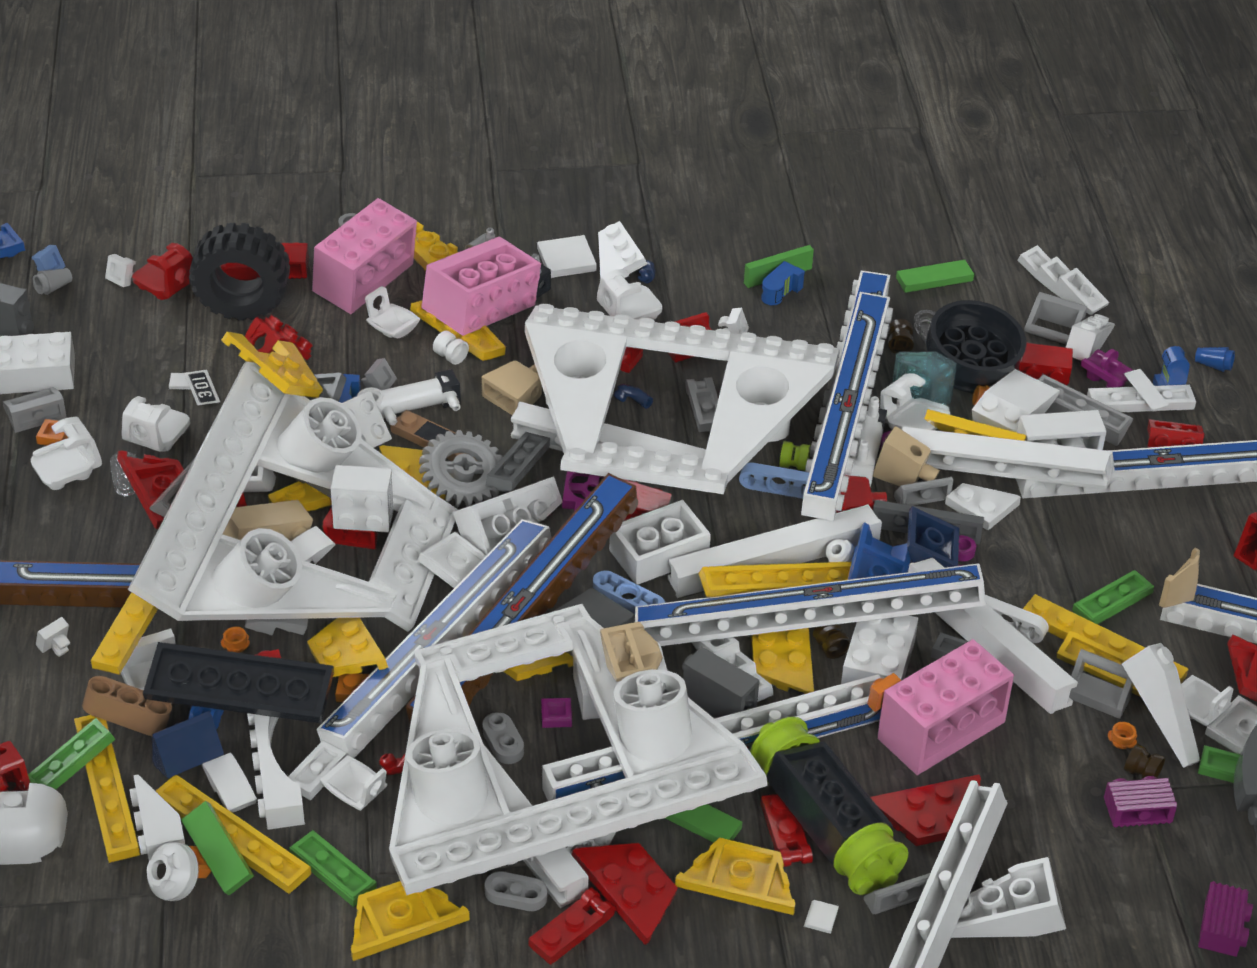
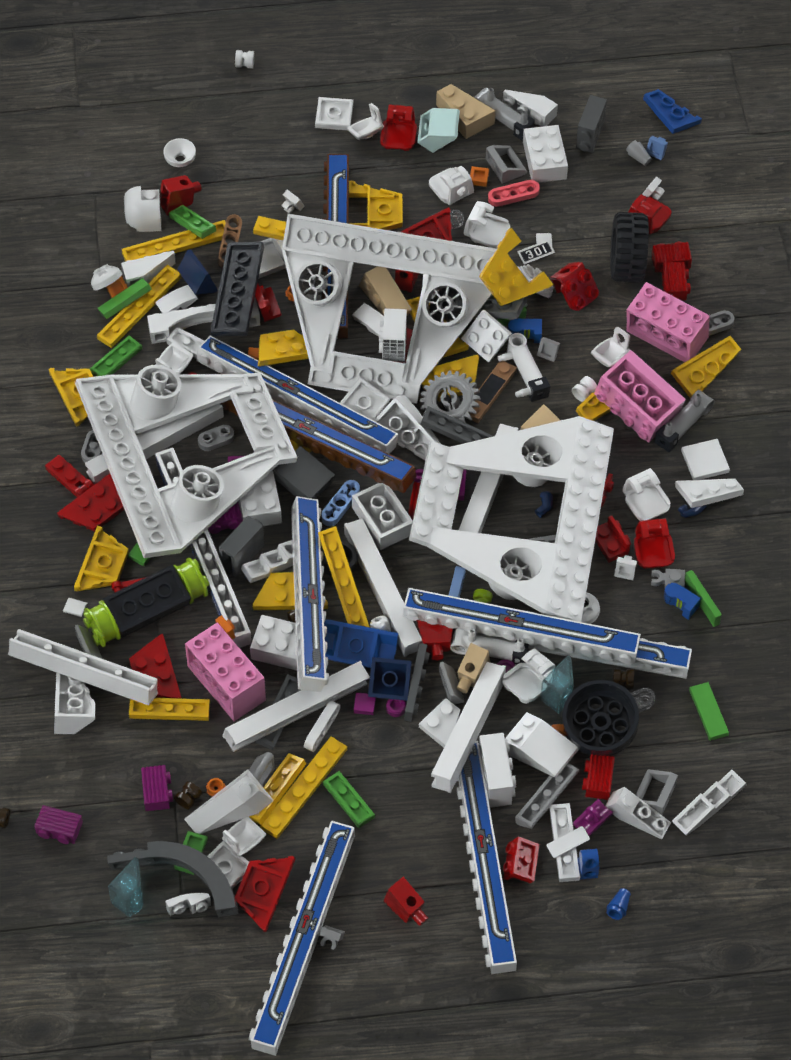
camera: 90 degrees right, 15 degrees up
tan slope [600,622,663,682] -> none
yellow wing [924,409,1026,441] -> none
tan slope [1159,548,1200,608] -> none
none -> yellow plate [129,698,210,721]
none -> yellow wing [349,181,403,230]
none -> coral plate [488,180,540,207]
none -> red piece [634,518,675,568]
none -> light grey plate [651,569,685,587]

